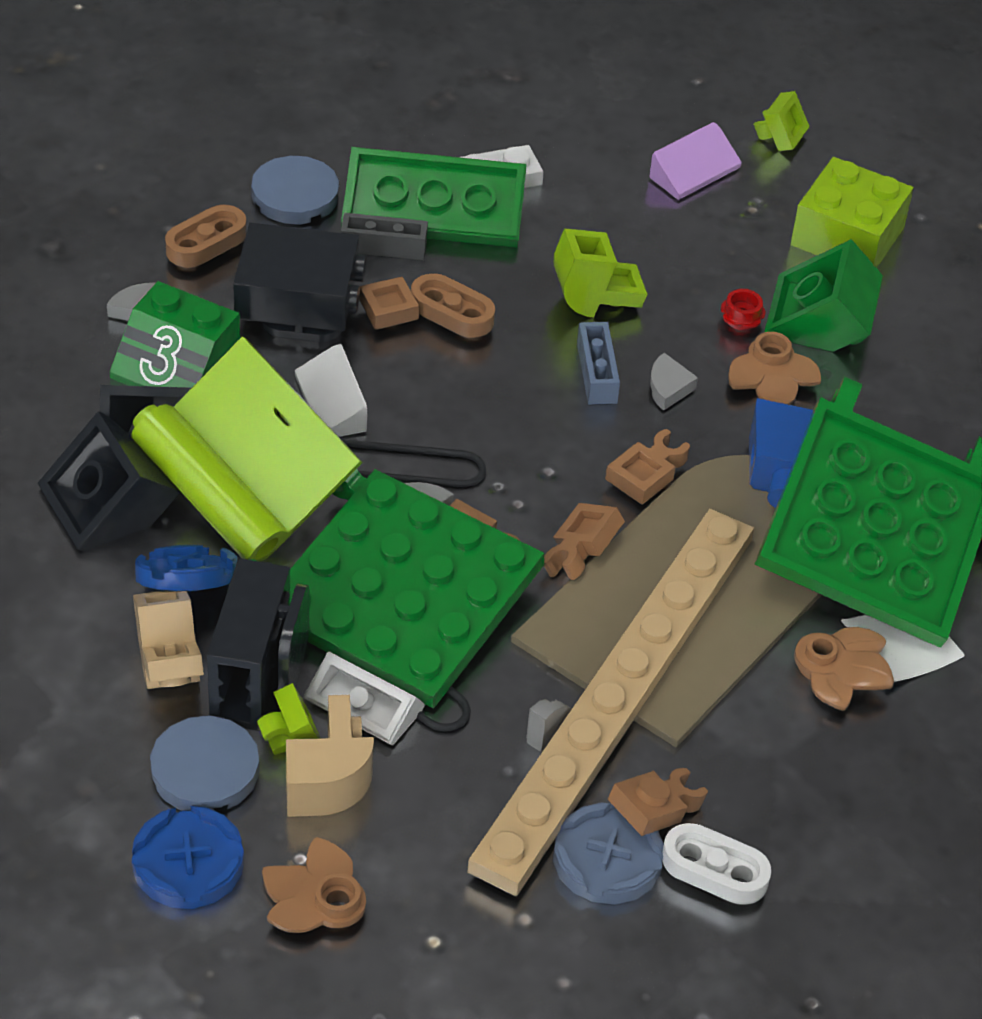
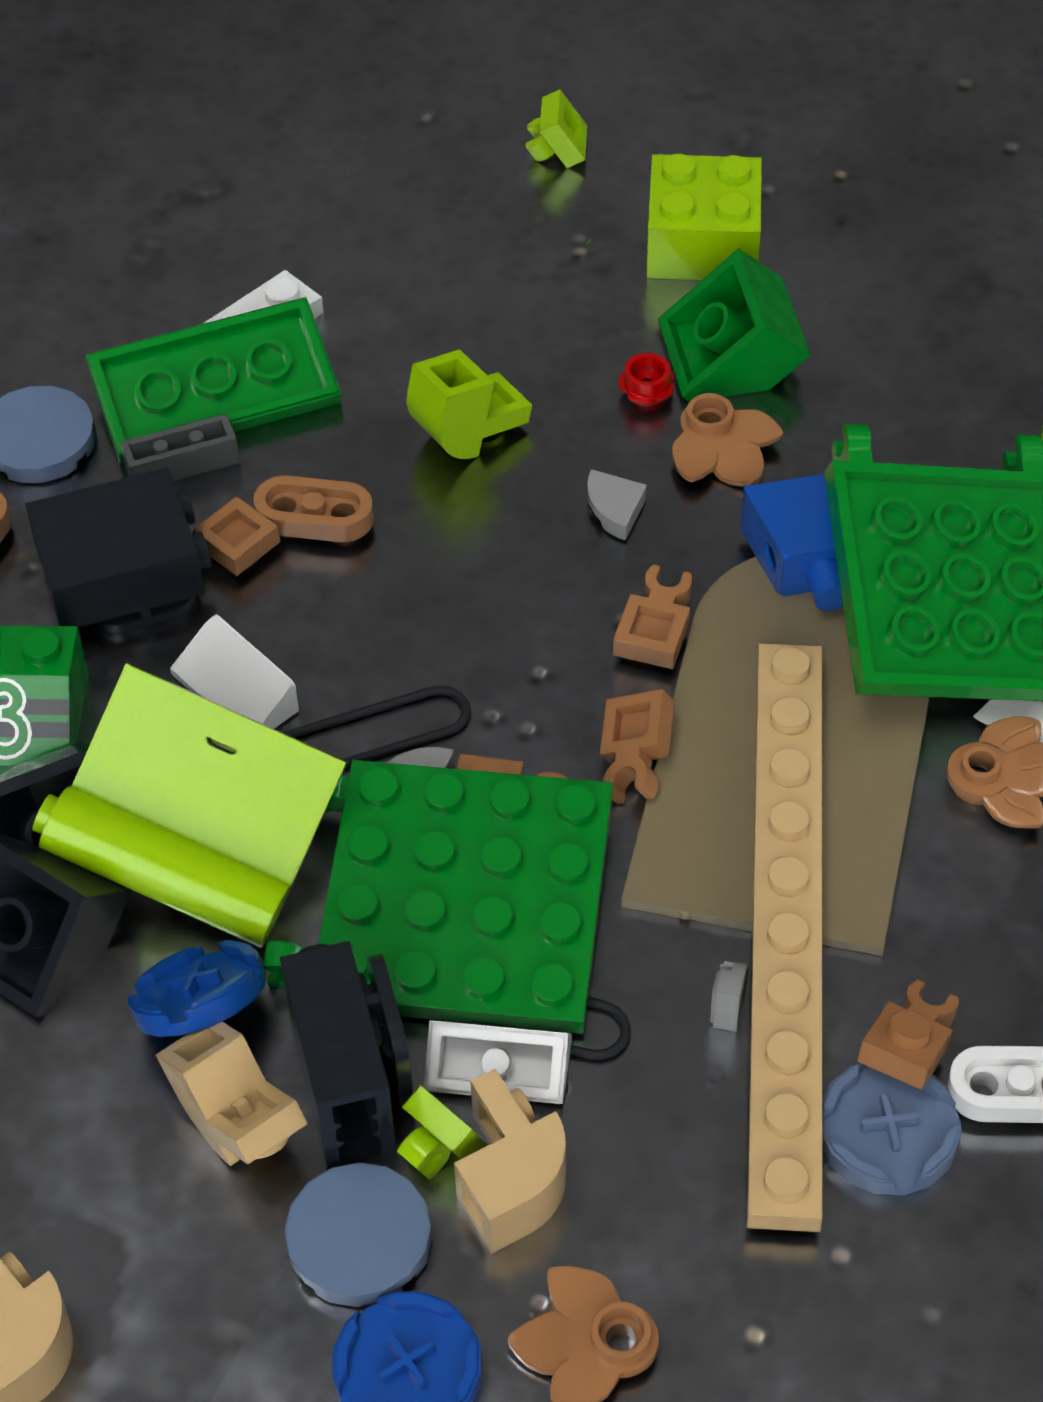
camera: 20 degrees left, 5 degrees up
sand blue piece [577,322,620,405] -> none
lavender slope [649,122,742,200] -> none

